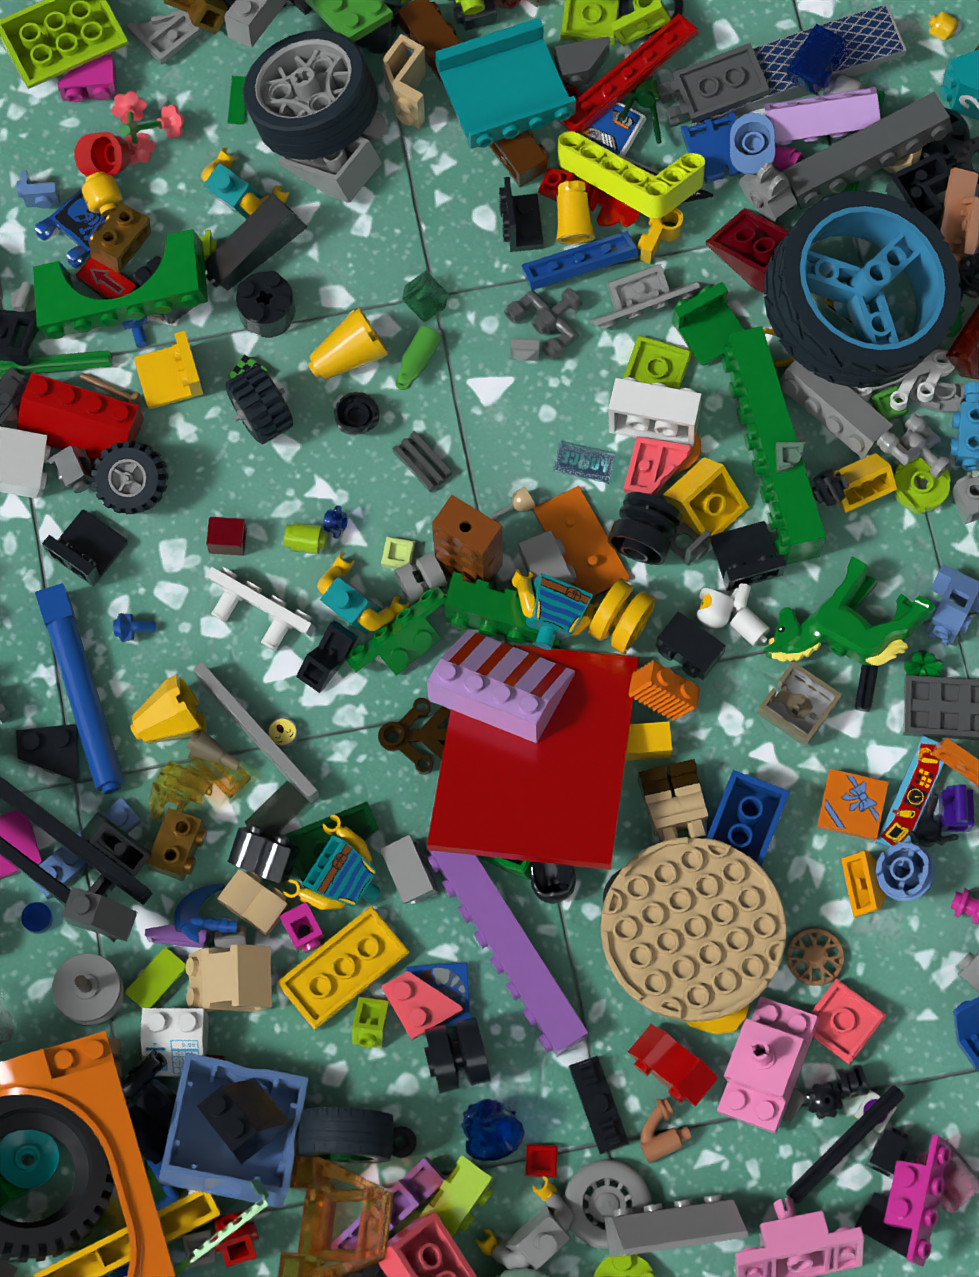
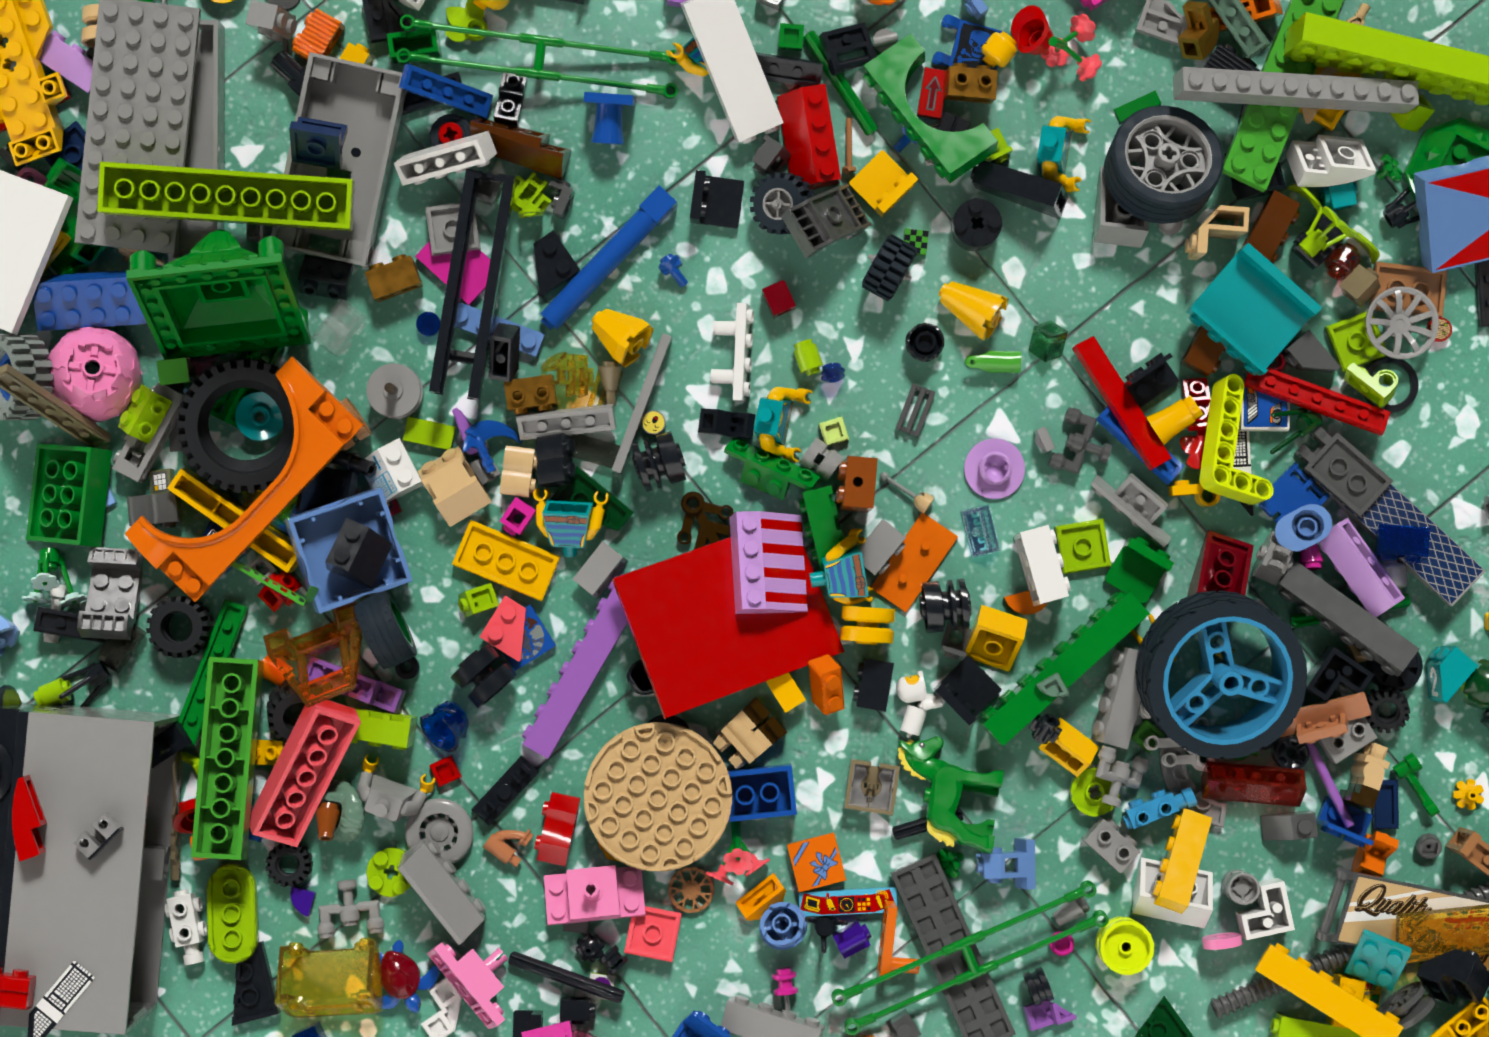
camera: 55 degrees right, 15 degrees up
dark grey slope [62,887,137,942] -> none
coral wing [623,437,692,496] -> none
none -> light grey plate [516,404,617,441]
none -> black wheel [631,431,687,492]
none -> coral plant [705,821,770,885]
none -> flat silver plate [780,184,872,259]
none -> lavender piece [964,438,1025,499]
none -> red tile [1072,336,1172,471]

